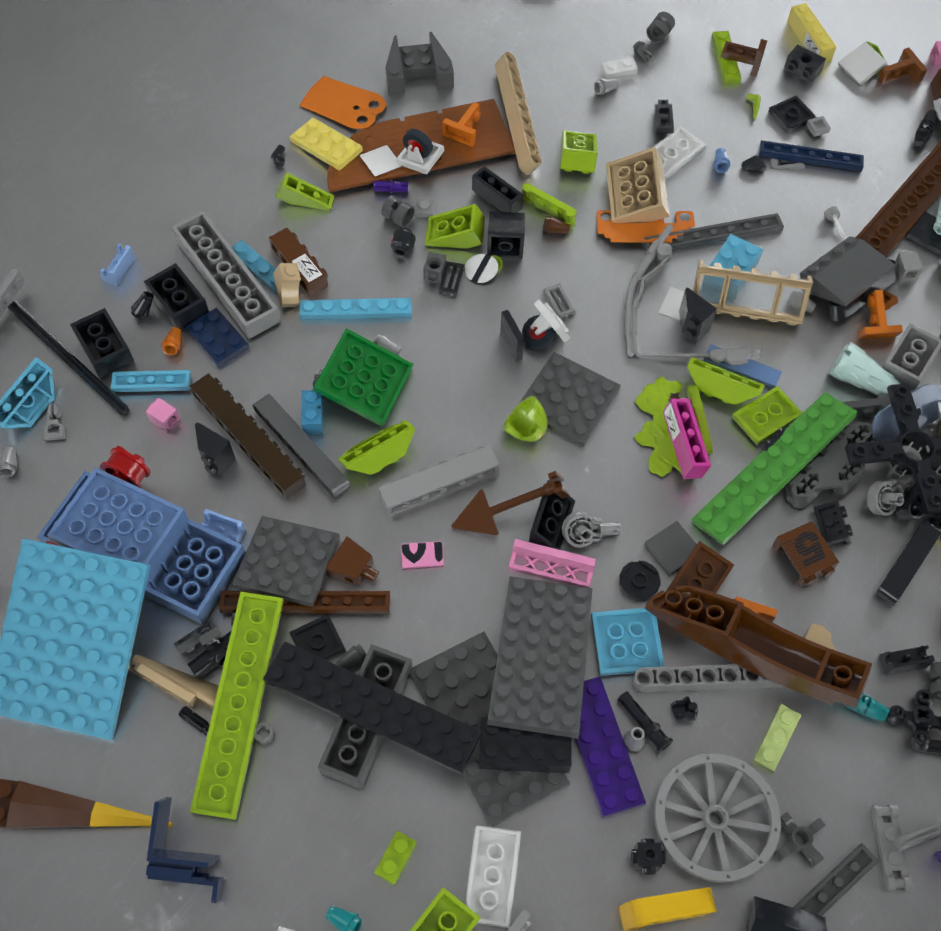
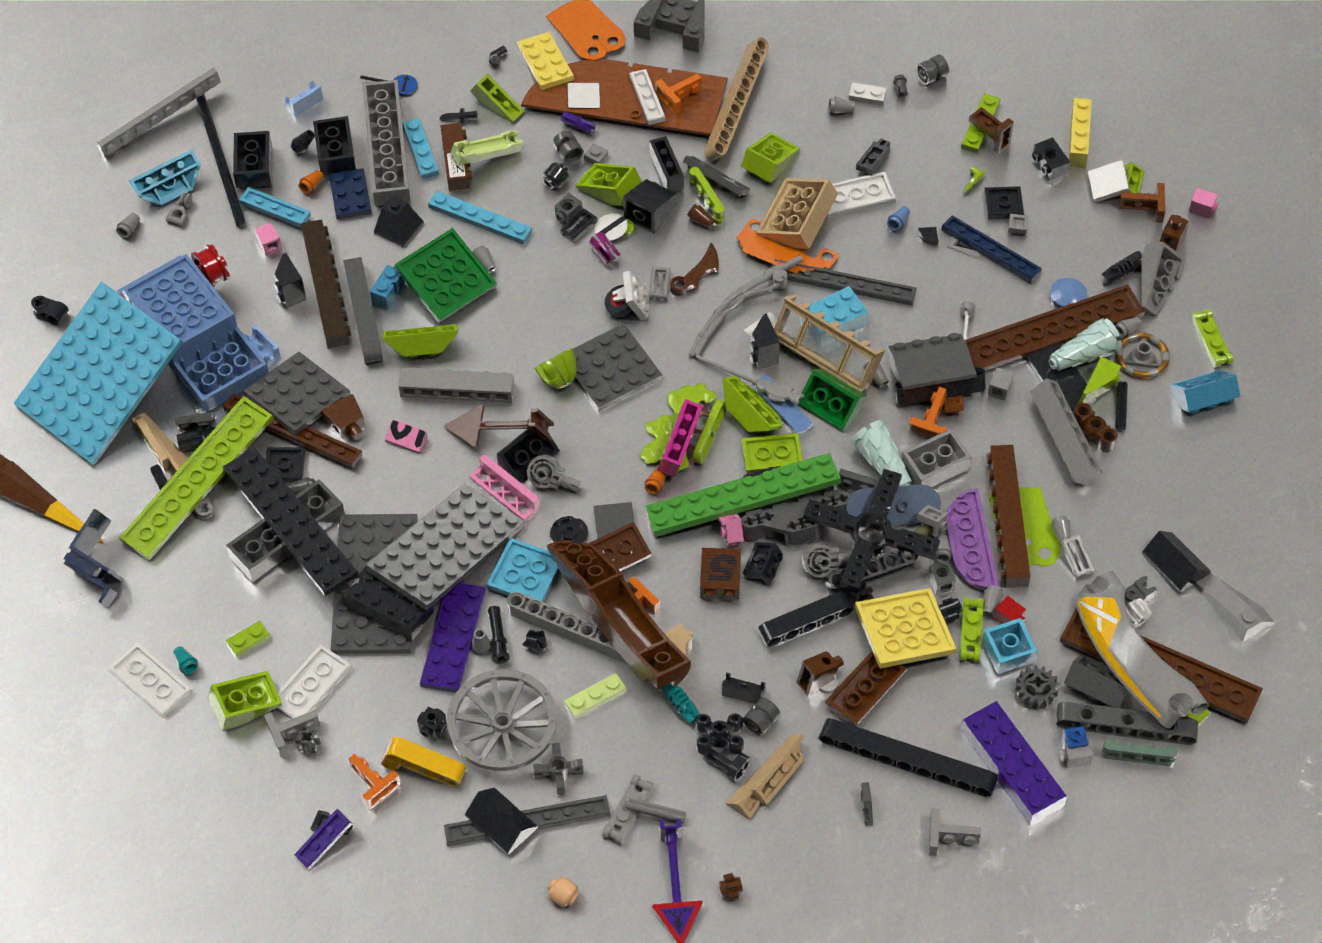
camera: 30 degrees right, 5 degrees down
tan arch [273,263,301,307] -> none
plate [396,129,444,175] -> none
black tile [500,310,524,362] -> none
none -> blue piece [360,74,418,95]
none -> black slope [374,196,424,248]
none -> black piece [439,108,478,123]
none -> yellowish green piece [451,130,523,165]
none -> magenta arm [589,232,621,266]
none -> white tile [629,69,665,125]
none -> orange cone [645,466,666,495]
none -> reddish brown piece [670,243,719,296]
none -> dark grey plate [683,155,750,197]
none -> bright pink brick [719,514,744,546]
none -> green slope [798,368,868,431]
none -> medium blue dish [1050,278,1087,307]

